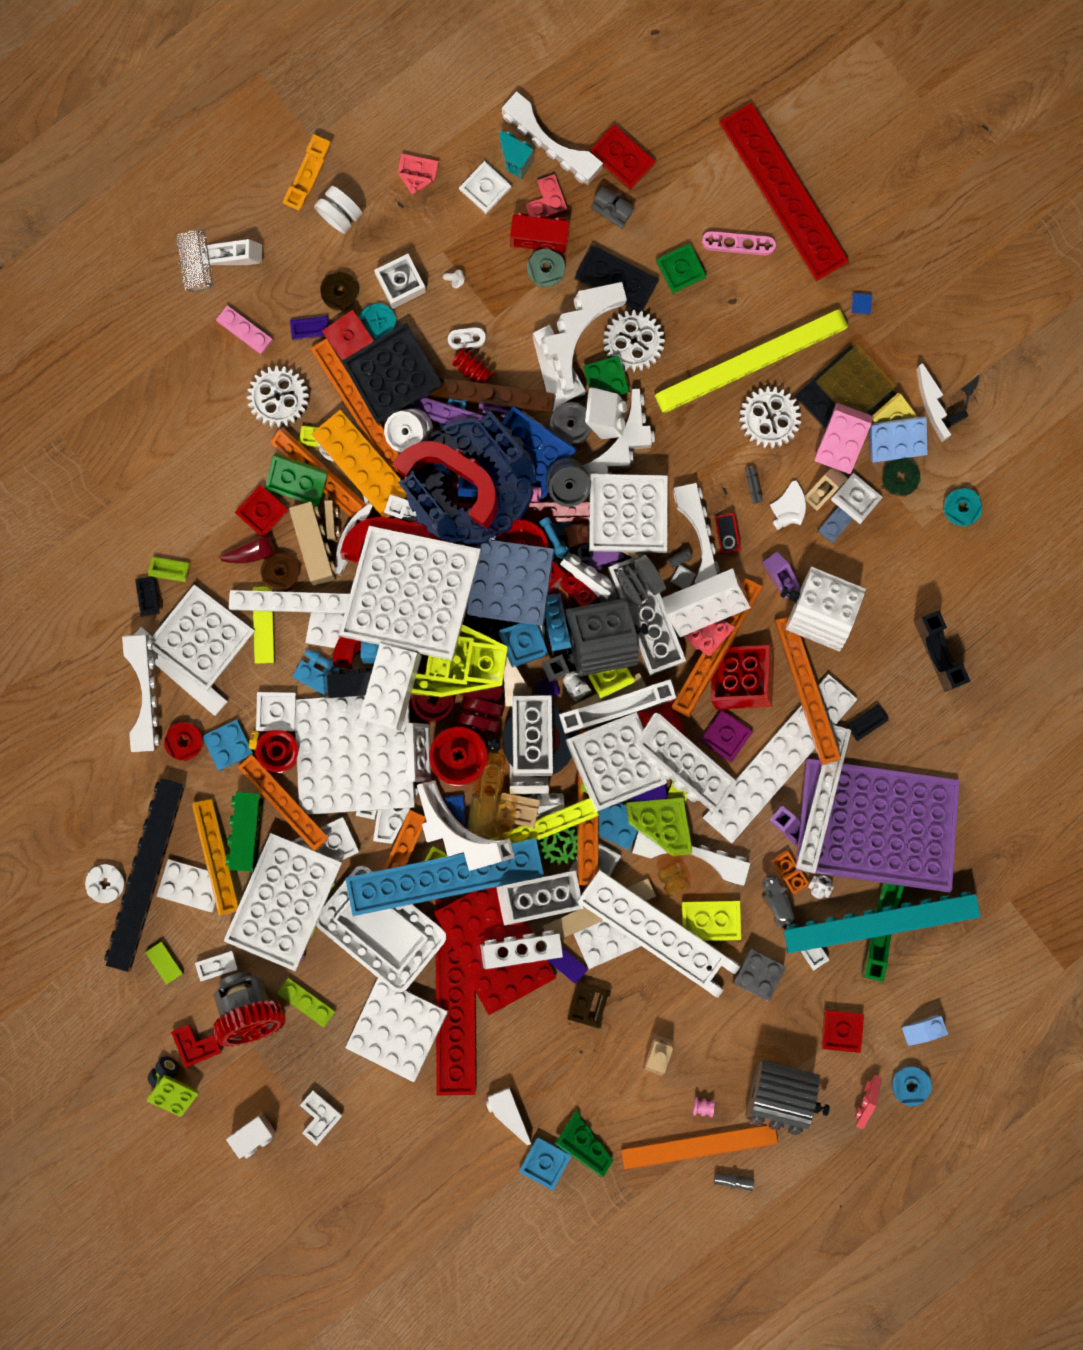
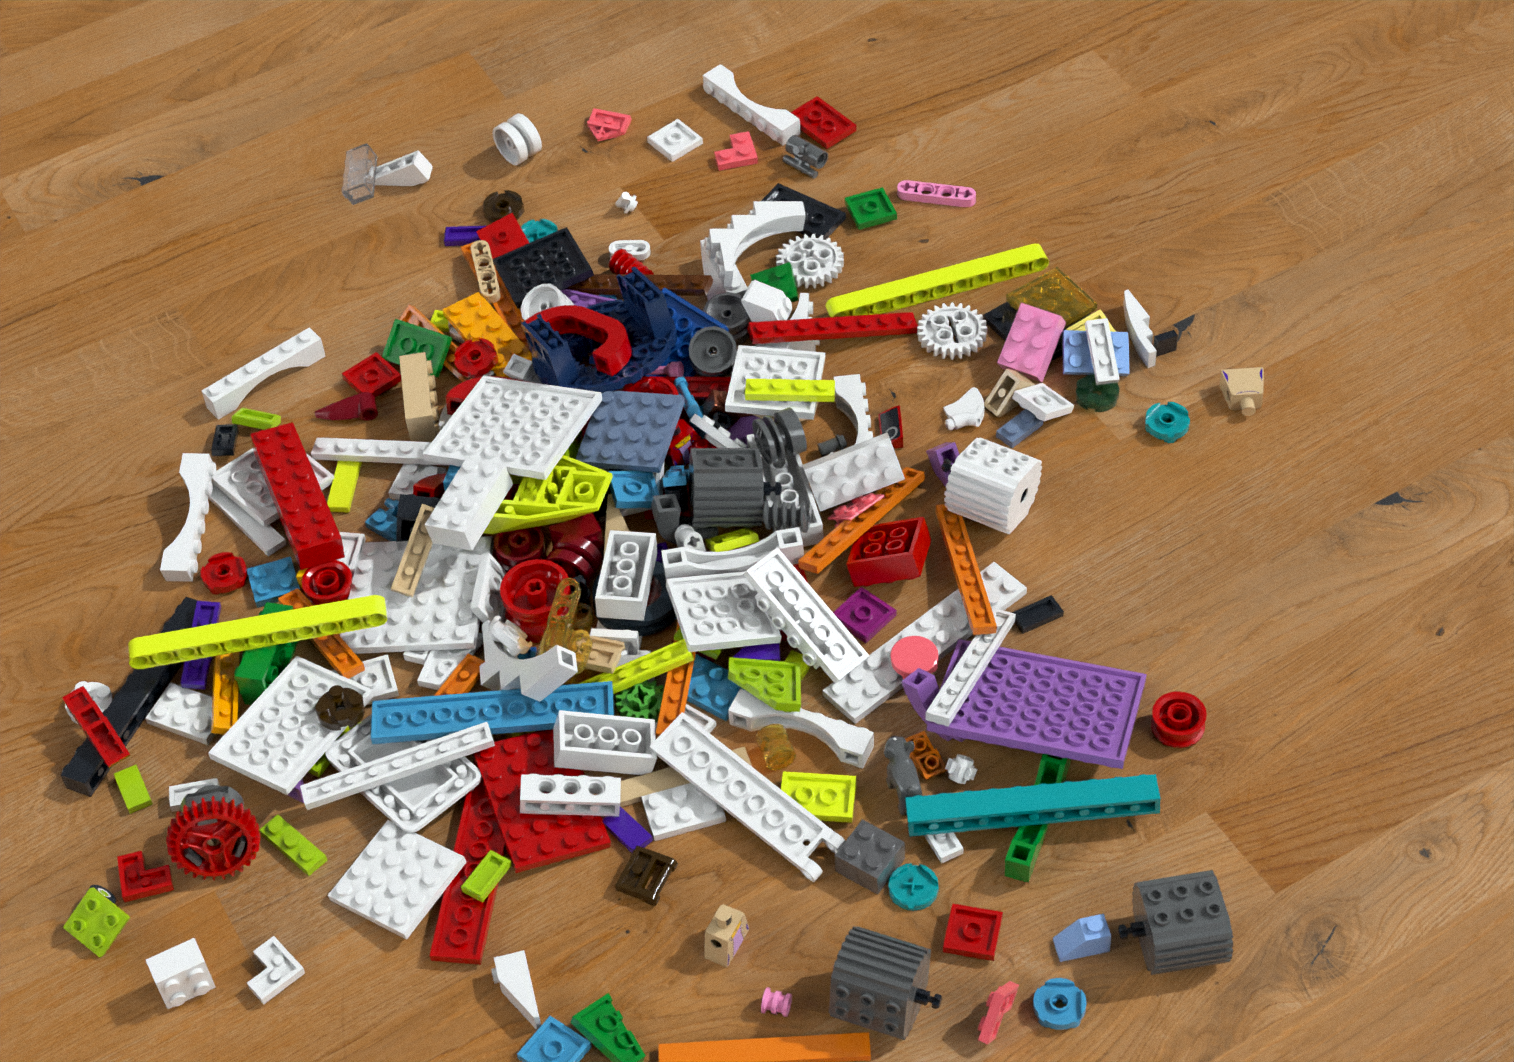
camera: 15 degrees right, 35 degrees down
bright pink plate [216,305,273,355] -> none
white gear [247,366,309,428] -> none
reddish brown plate [261,553,299,591] -> none
light orange slope [282,134,331,211] -> none
tan plate [324,500,340,543] -> none
white brick [374,254,426,309] -> none
teal slope [499,130,534,179] -> none
red brick [510,213,570,254] -> none
sand green plate [527,249,565,288] -> none
red plate [719,103,849,282] -> none
dark grey axle [745,466,763,504] -> none
blue tile [851,293,872,315] -> none
black arch [914,610,971,692] -> none
none -> red slope [62,685,130,768]
none -> neon yellow beam [128,595,387,669]
none -> dark purple plate [181,601,221,690]
none -> white arch [202,327,325,420]
none -> red brick [250,422,345,570]
none -> white plate [300,722,495,810]
none -> dark brown plate [315,685,365,731]
none -> tan plate [391,504,435,598]
none -> red plate [454,338,499,379]
none -> lime tile [461,850,512,903]
none -> tan beam [471,240,501,303]
none -> white plate [487,616,532,657]
none -> neon yellow plate [745,378,835,402]
none -> red plate [747,312,918,344]
none -> dark grey piece [762,500,812,533]
none -> teal tile [888,863,939,911]
none -> coral tile [891,636,938,679]
none -> white plate [1085,318,1120,385]
none -> dark grey piece [1118,870,1233,975]
none -> red wheel [1151,691,1207,748]
none -> tan torso [1220,367,1264,416]

